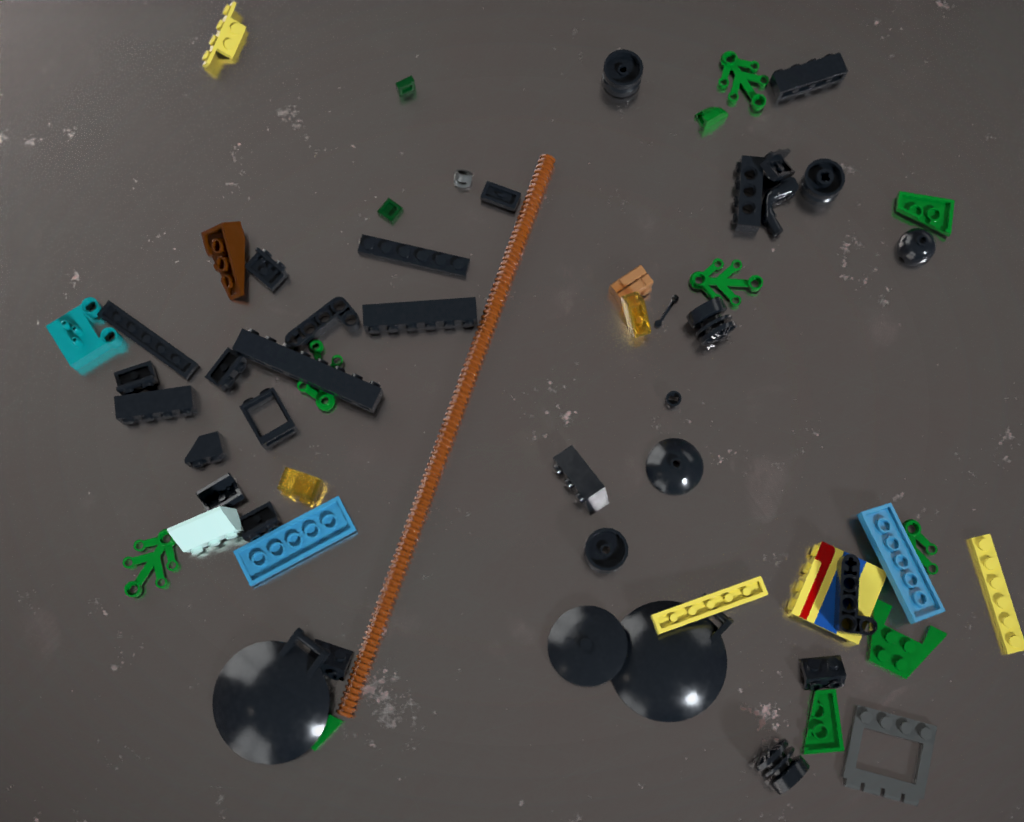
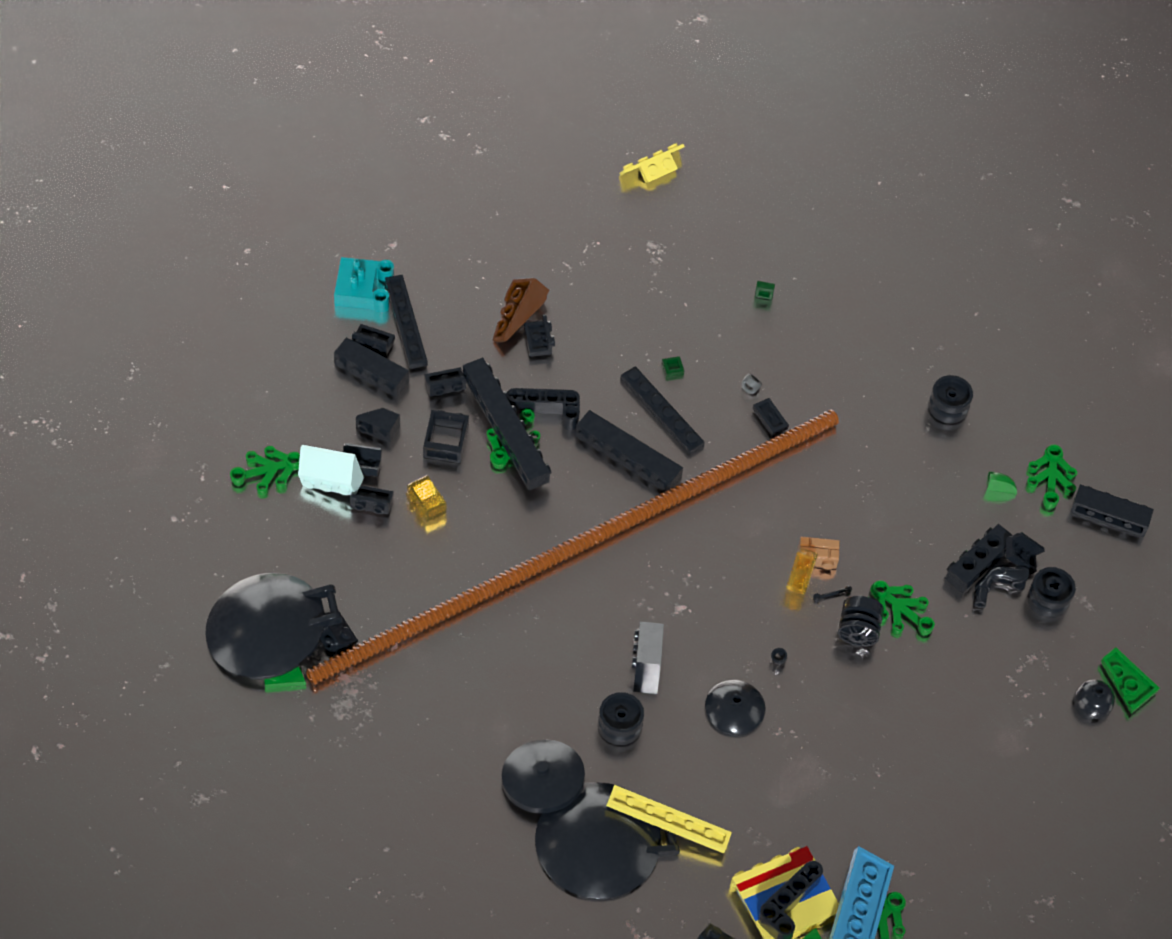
camera: 35 degrees right, 20 degrees down
dark azure plate [233,496,357,587] -> none

